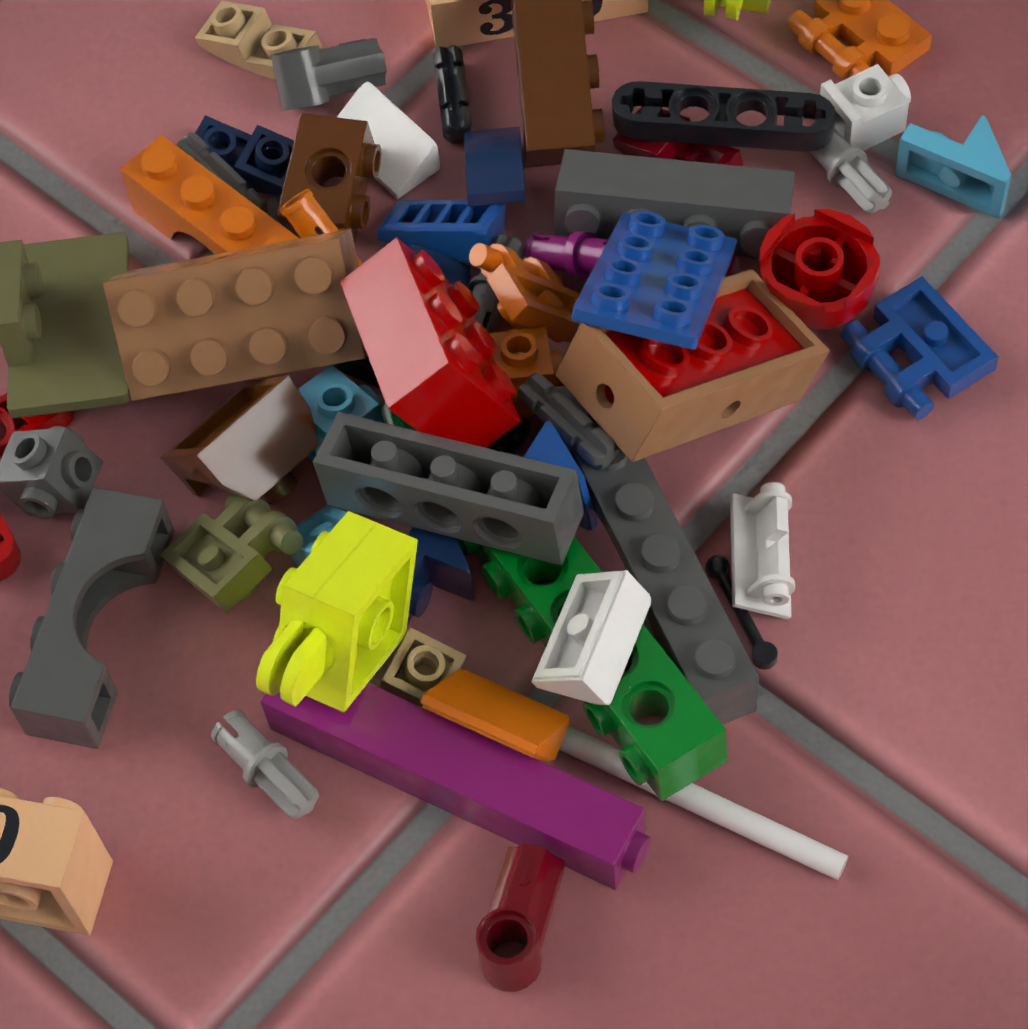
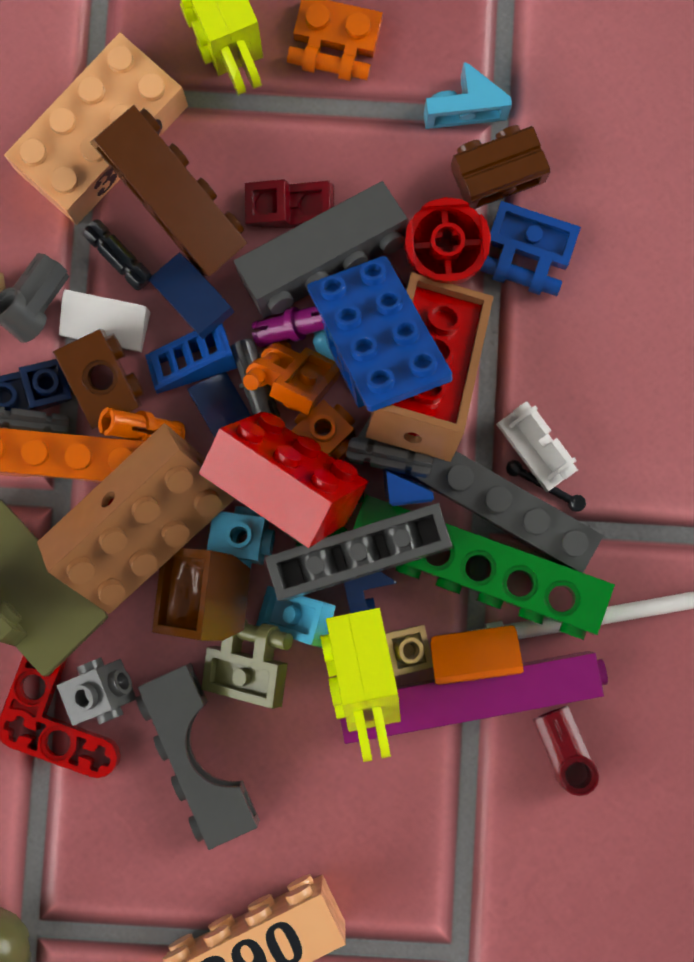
camera: 45 degrees left, 25 degrees up
light grey axle [211,710,319,820] -> none
white slope [531,570,651,705] -> none
black beam [612,81,835,152] -> none
light grey axle [810,123,892,214] -> none
white brick [820,64,911,151] -> none
none -> reddish brown brick [451,125,550,209]

